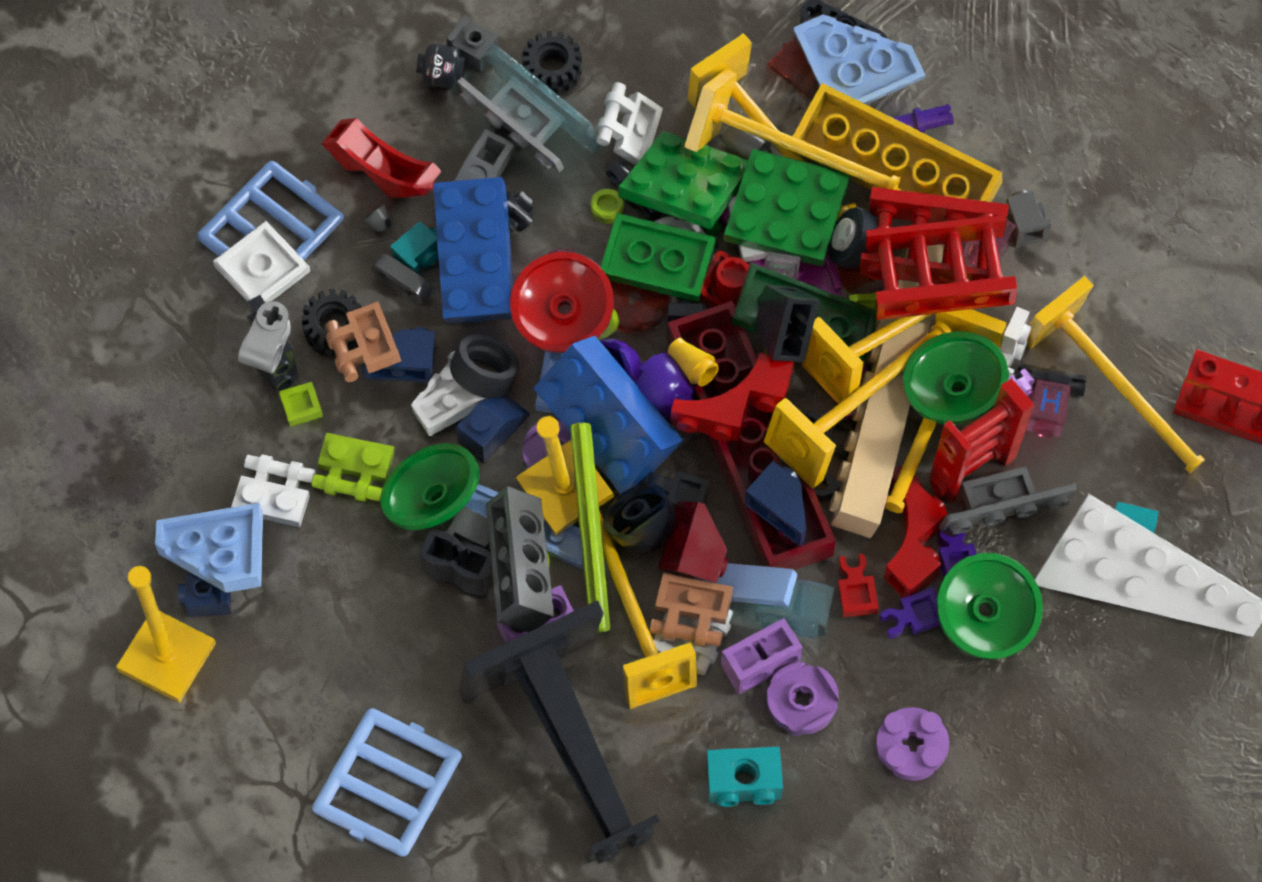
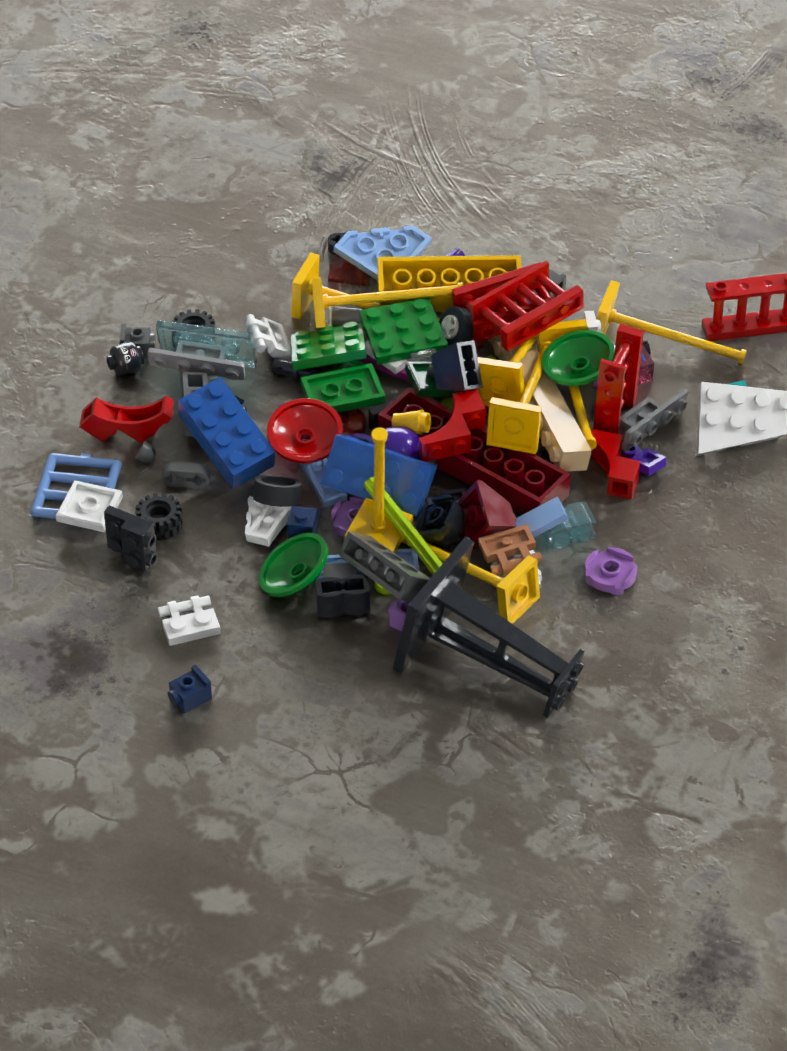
camera: 30 degrees left, 20 degrees down
yellow tile [116,566,216,703] -> none
light blue plate [155,503,263,592] -> none
light grey piece [238,301,291,374] -> none
lime tile [279,382,323,427] -> none
lime plate [312,432,395,502] -> none
light blue bar [312,708,462,857] -> none
nougat plate [325,301,401,382] -> none
dark blue slope [362,327,436,383] -> none
teal brick [390,221,439,275] -> none
lime tile [590,189,624,224] -> none
red piece [699,251,749,308] -> none
teal brick [706,747,783,807] -> none
medium lavender brick [721,618,803,695] -> none
dark blue slope [744,461,806,547] -> none
red plate [837,553,879,618] -> none
medium lavender plate [876,707,949,781] -> none
dark purple plate [879,587,940,639] -> none
green dish [936,553,1043,660] -> none

